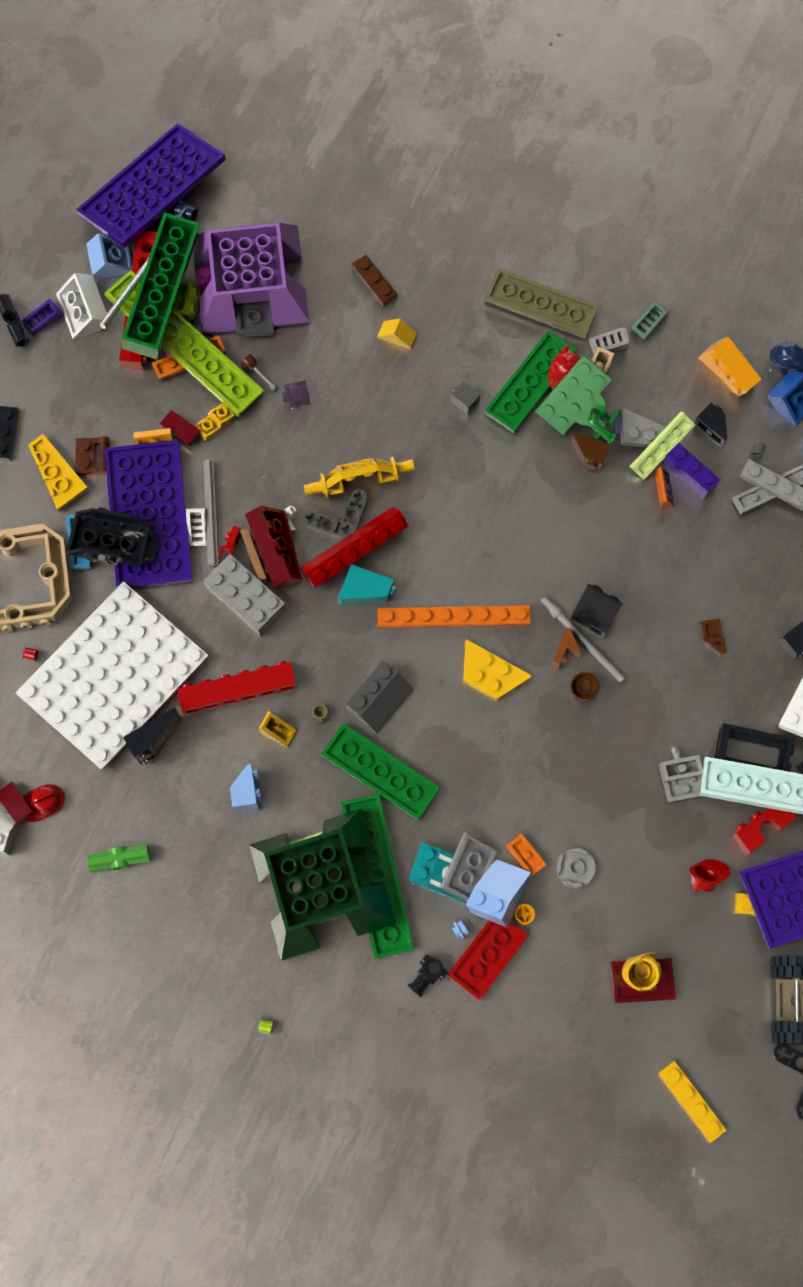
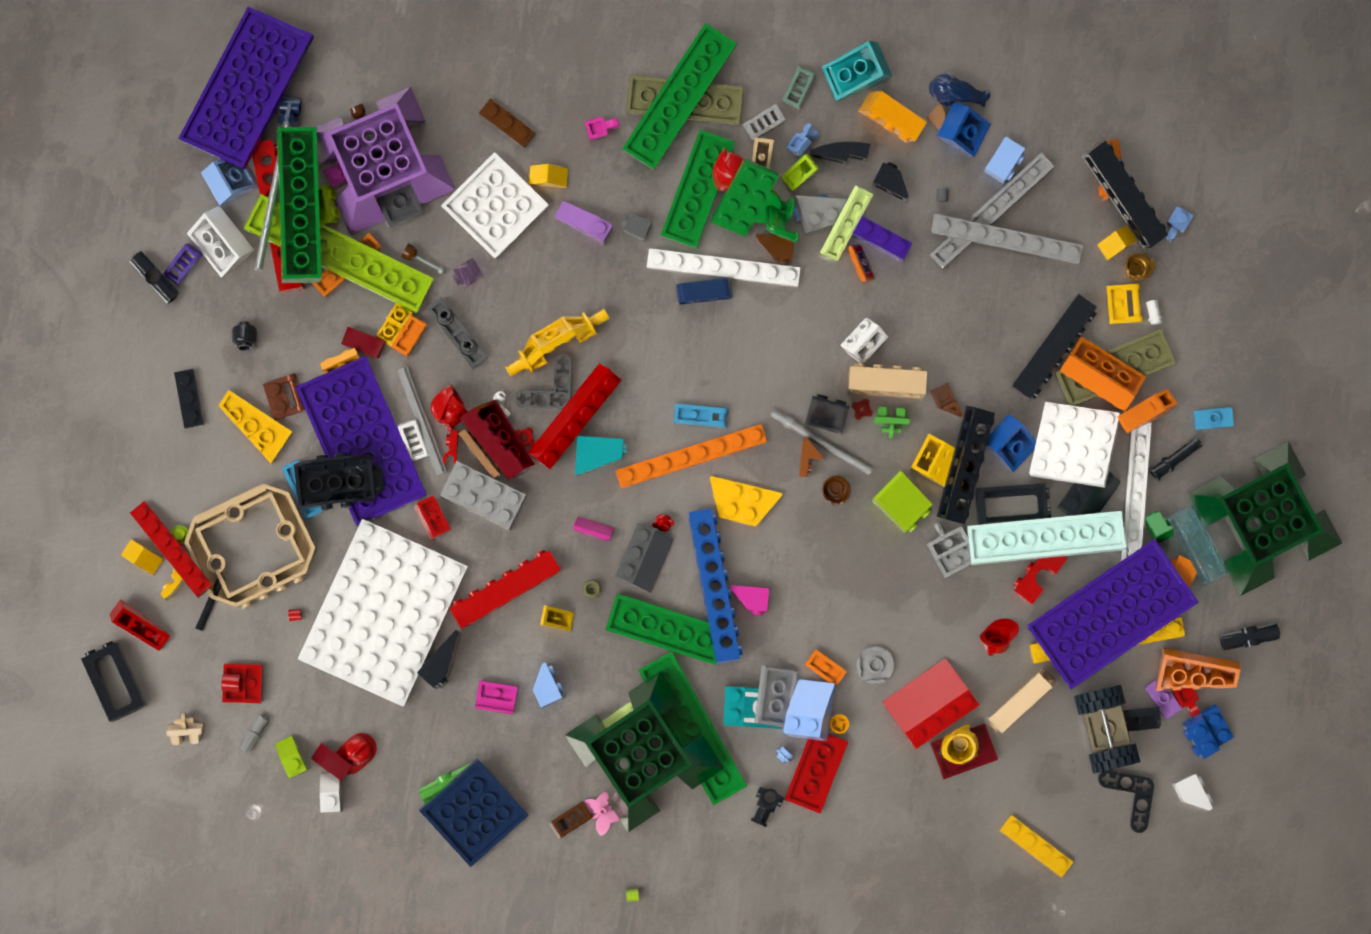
camera: 15 degrees left, 10 degrees up
none -> black head [232,321,257,351]
none -> orange plate [391,315,428,358]
none -> red hinge [414,495,451,541]
none -> dark blue plate [419,758,529,867]
none -> dark grey plate [426,297,488,369]
none -> red helmet [430,384,468,431]
none -> white plate [441,152,549,260]
none -> dark pink plate [475,681,518,715]
none -> red plate [515,427,535,446]
none -> reddish brown slope [549,801,593,840]
none -> medium lavender slope [554,201,613,245]
none -> dark pink slope [573,517,614,541]
none -> bright pink piece [583,792,620,835]
none -> dark pink plate [585,116,620,141]
none -> green plate [622,23,737,170]
none -> white plate [647,248,800,287]
none -> red plate [652,514,675,532]
none -> dark azure plate [674,404,729,428]
none -> dark blue beam [676,278,733,304]
none -> blue brick [688,508,743,665]
none -> dark pink slope [730,585,769,616]
none -> lime slope [781,154,819,192]
none -> medium blue plate [786,123,820,157]
none -> black slope [809,142,870,165]
none -> teal slope [822,41,892,101]
none -> white brick [841,318,888,364]
none -> tan brick [847,363,927,399]
none -> clear red plate [851,398,873,420]
none -> lime slope [872,470,933,533]
none -> bright green hips [874,407,910,438]
none -> slope [882,659,979,750]
none -> yellow slope [910,434,969,487]
none -> medium nougat tile [926,103,946,130]
none -> black brick [936,405,995,524]
none -> blue slope [986,414,1036,472]
none -> tan slope [989,667,1056,733]

